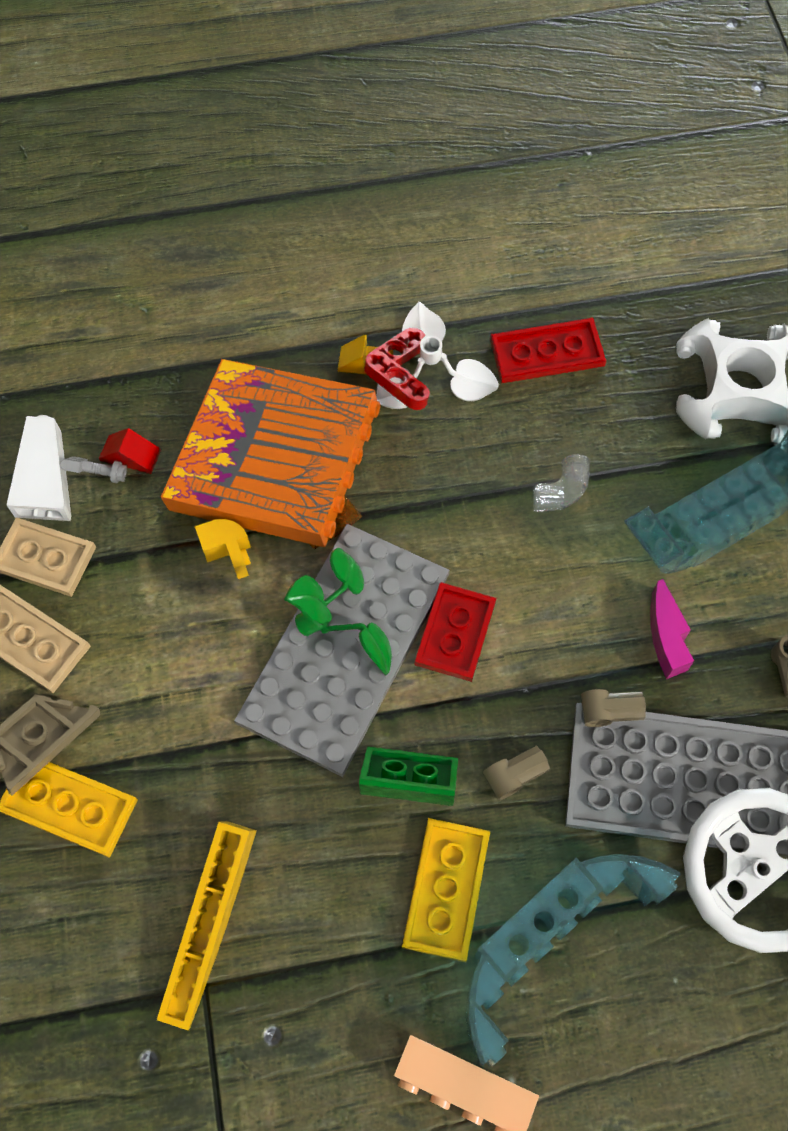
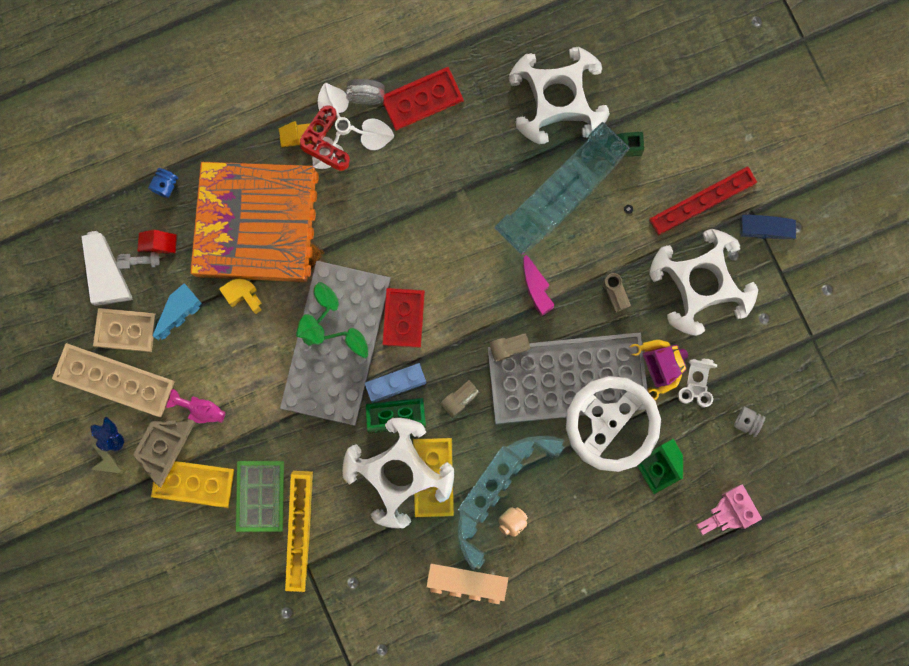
camera: 15 degrees left, 15 degrees up
clear cylinder [533,454,590,512] -> none
none -> blue piece [148,168,178,198]
none -> dark azure slope [153,283,202,340]
none -> dark pink animal [166,389,225,423]
none -> clear piece [236,461,284,532]
none -> white piece [342,418,454,528]
none -> clear piece [346,79,385,105]
none -> medium blue brick [365,363,426,403]
none -> light nougat head [498,507,527,536]

